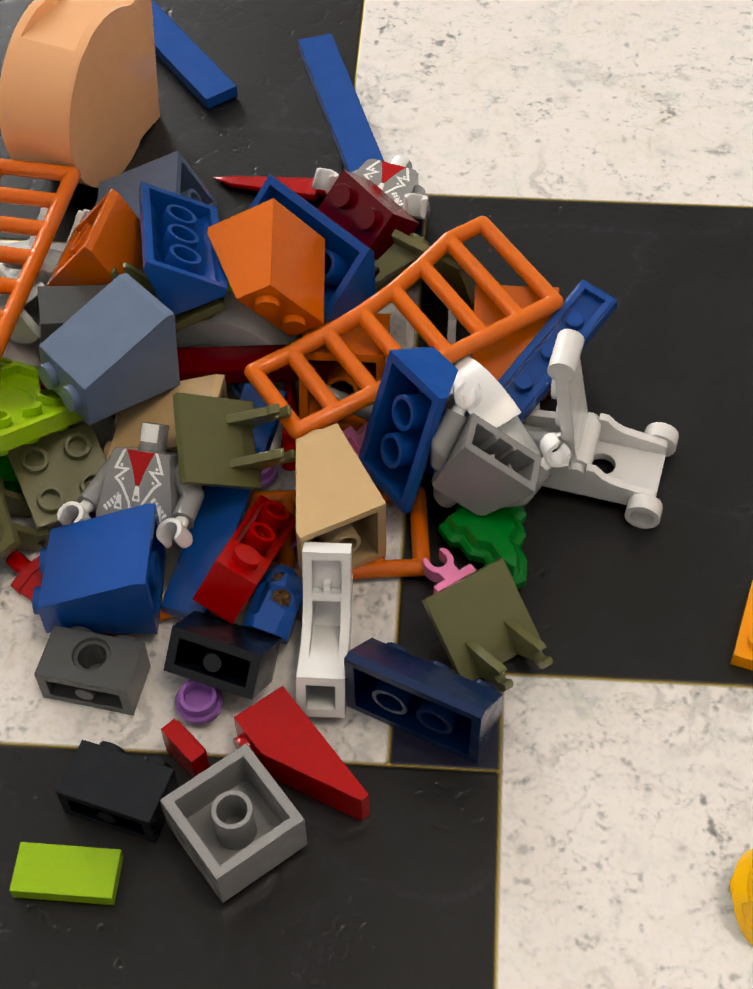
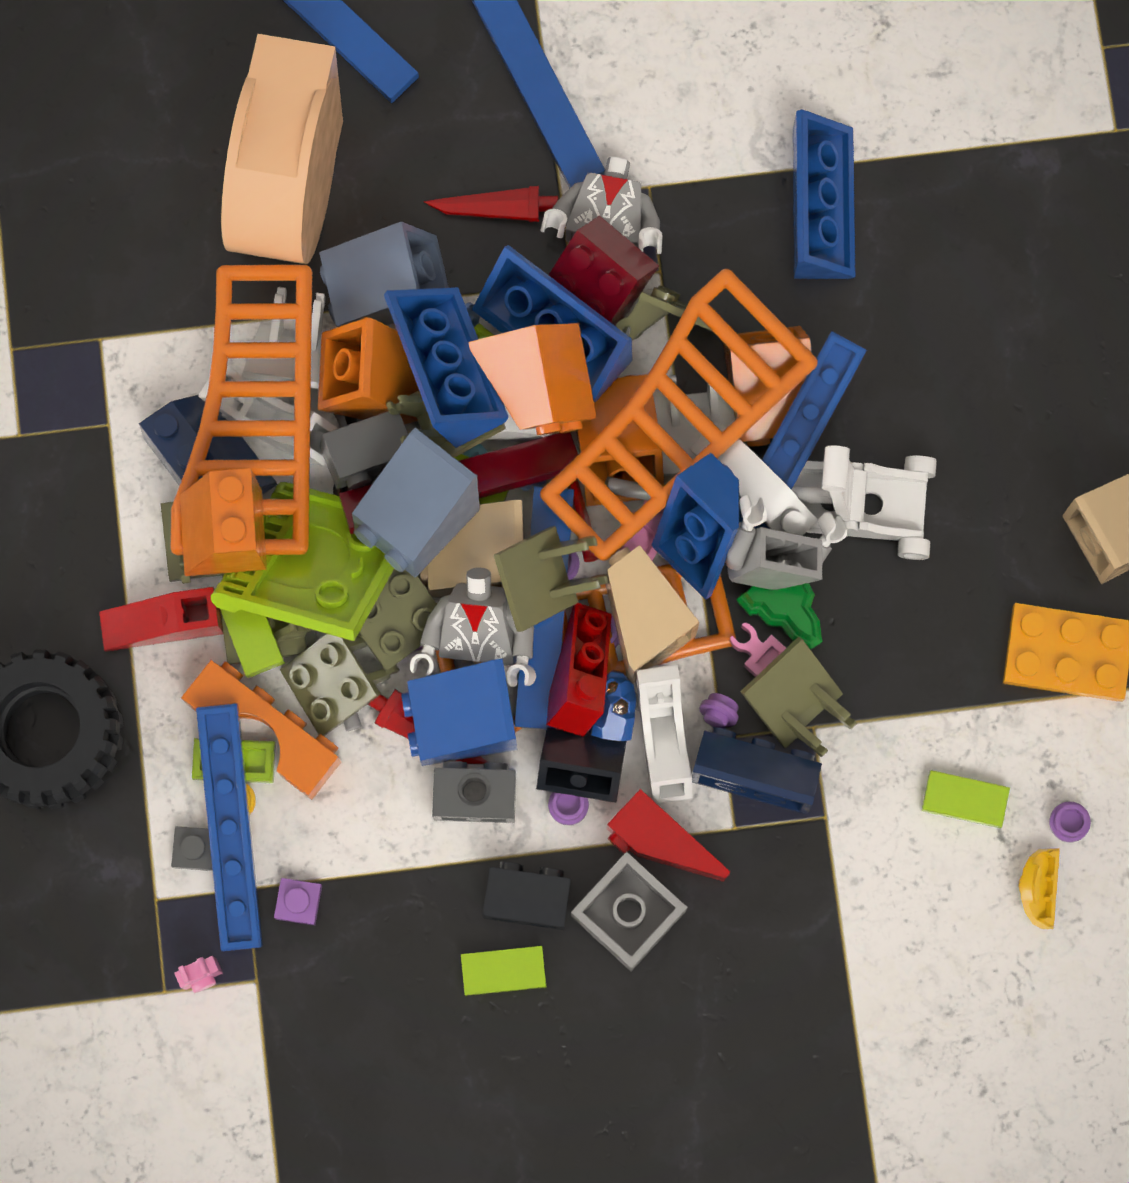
camera: 10 degrees left, 25 degrees up
red tile [161,719,210,778] -> none
none -> medium lavender plate [699,693,739,729]
none -> blue slope [793,109,855,279]
none -> lime tile [921,770,1010,829]

